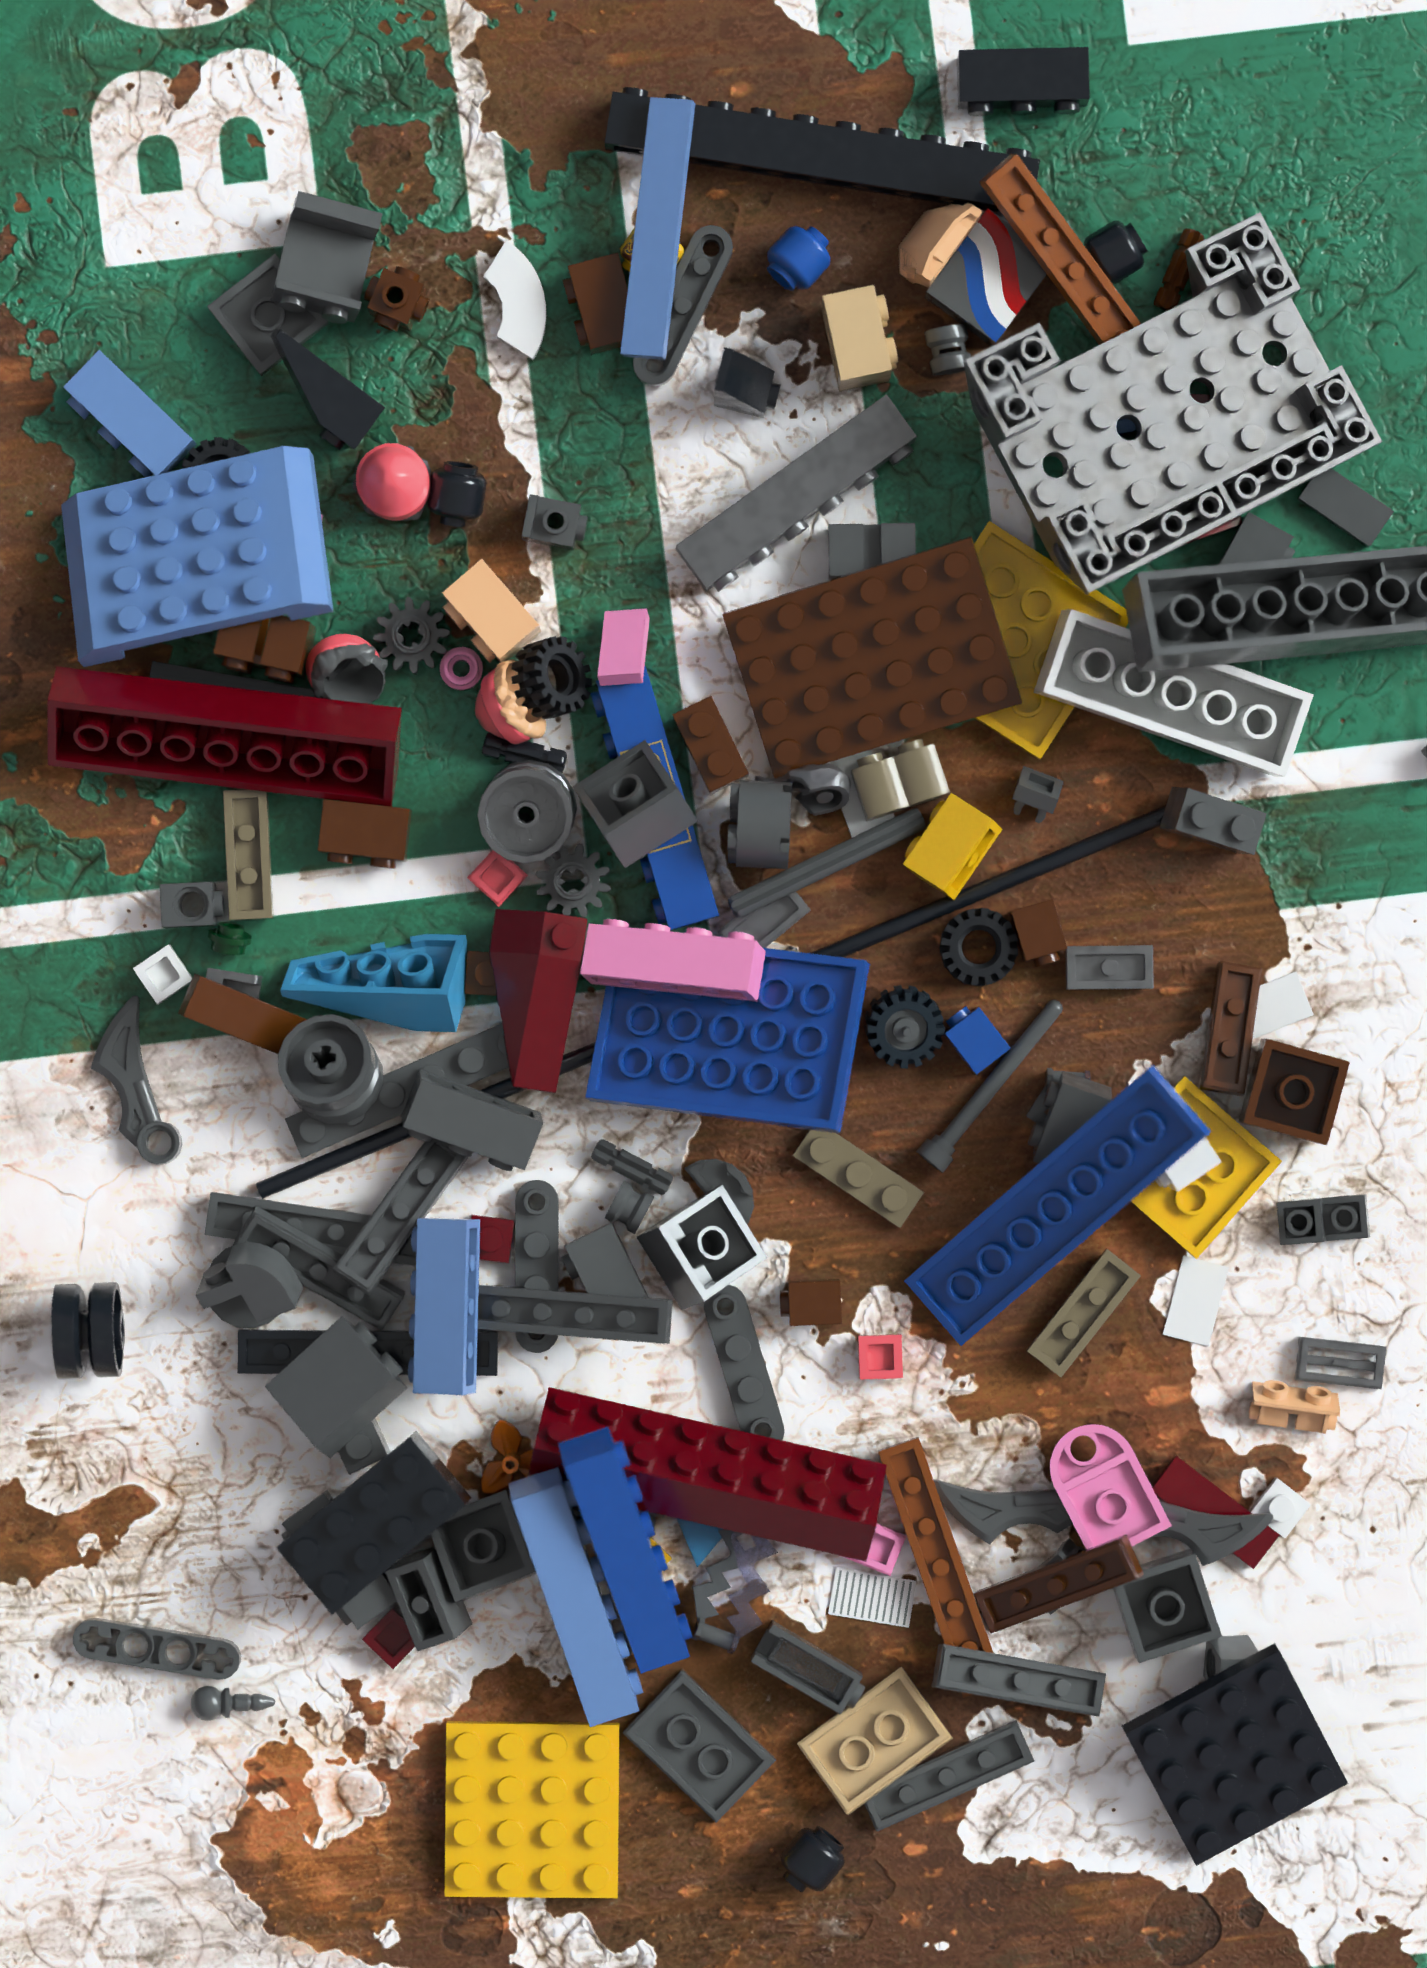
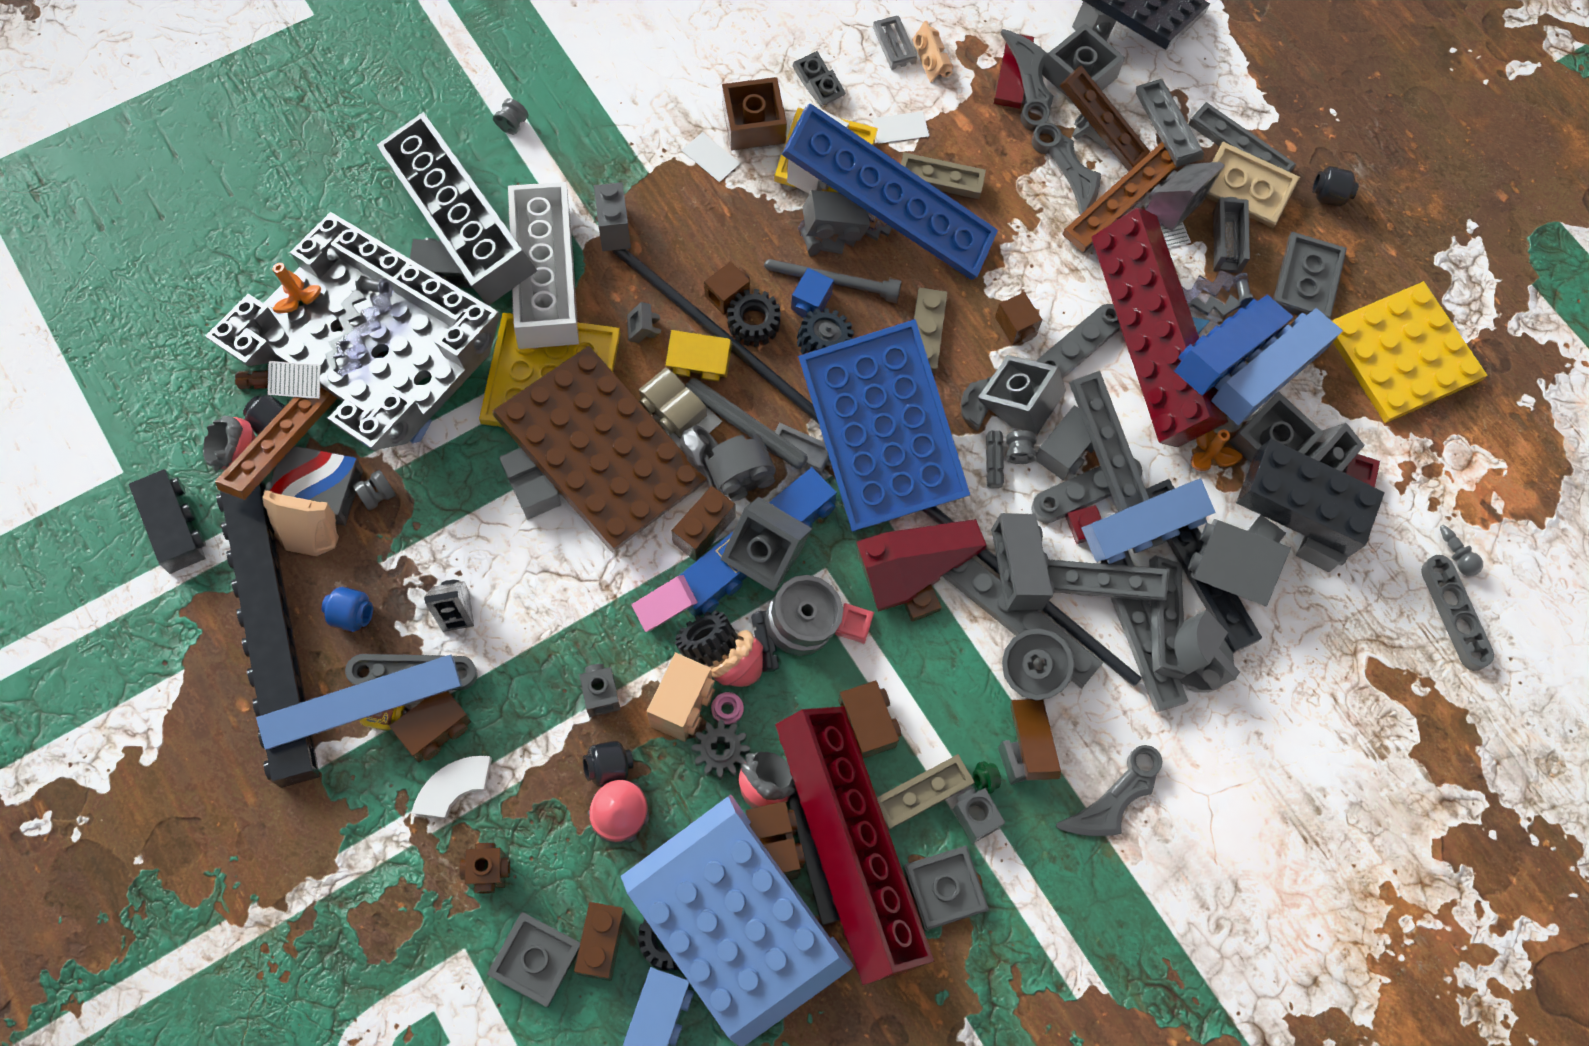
camera: 120 degrees left, 20 degrees down
black wheel [51,1282,125,1379] -> none
white plate [133,944,193,1004] -> none
dark grey panel [270,191,383,324] -> none
black slope [270,329,385,451] -> none
dark azure wedge [280,934,467,1032] -> none
dark grey gear [535,843,611,918] -> none
bright pink brick [580,919,766,1002] -> none
flat silver brick [676,394,917,592] -> none
tan brick [821,285,898,392] -> none
coral plate [858,1334,903,1380] -> none
bright pink tile [1050,1424,1172,1549] -> none
flat silver plate [1065,945,1154,990] -> none
reddish brown tile [1199,961,1262,1096] -> none
white plate [1249,1477,1311,1538] -> none
dark grey tile [1297,468,1394,548] -> none
none -> dark grey hair [203,416,256,471]
none -> white sticker [268,361,321,399]
none -> orange plant [272,263,322,313]
none -> piece [324,274,394,376]
none -> reddish brown brick [574,902,626,981]
none -> dark grey tile [903,845,989,931]
none -> flat silver slope [1146,162,1225,231]

